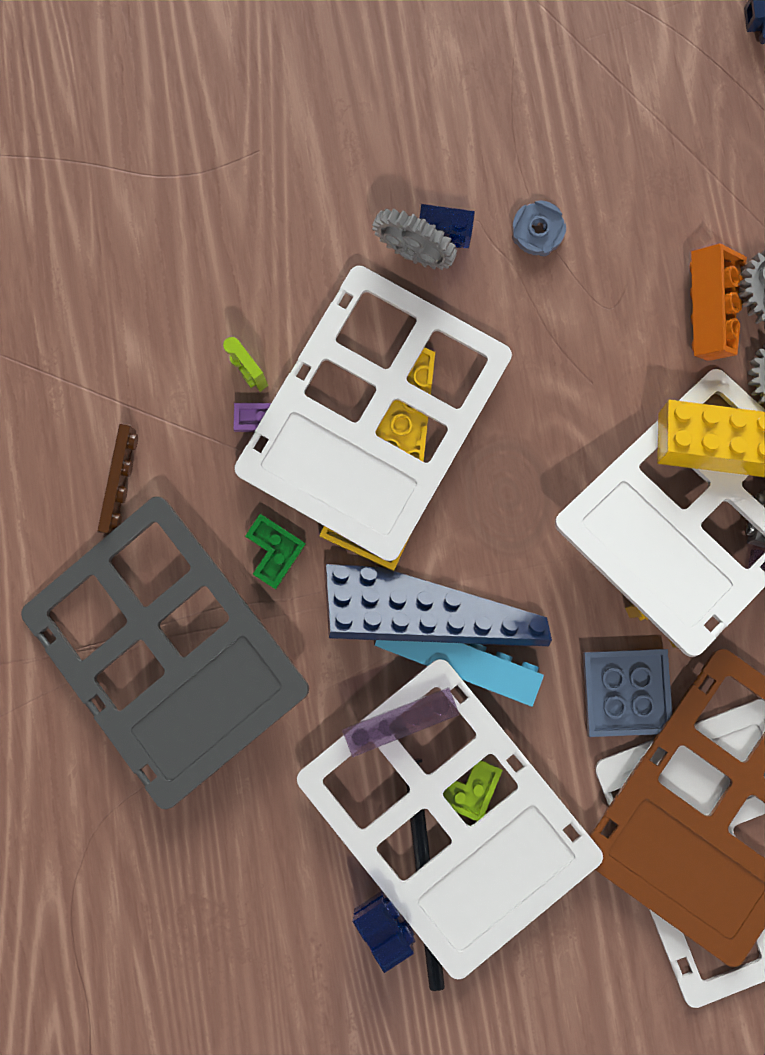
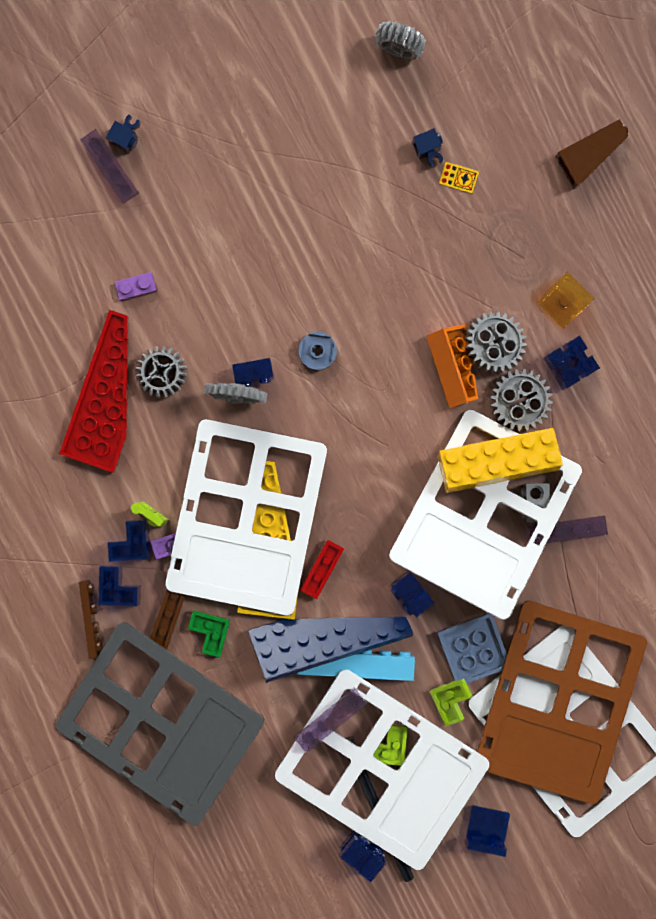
camera: 15 degrees left, 5 degrees up
none -> red wing [59,310,129,473]
none -> clear blue brick [98,565,141,606]
none -> clear blue brick [107,520,151,562]
none -> medium lavender plate [115,272,157,301]
none -> light grey gear [135,346,187,398]
none -> reddish brown plate [150,589,186,650]
none -> red plate [300,539,344,599]
none -> clear blue brick [390,570,435,617]
none -> lime plate [429,678,472,726]
none -> clear blue bracket [465,805,510,857]

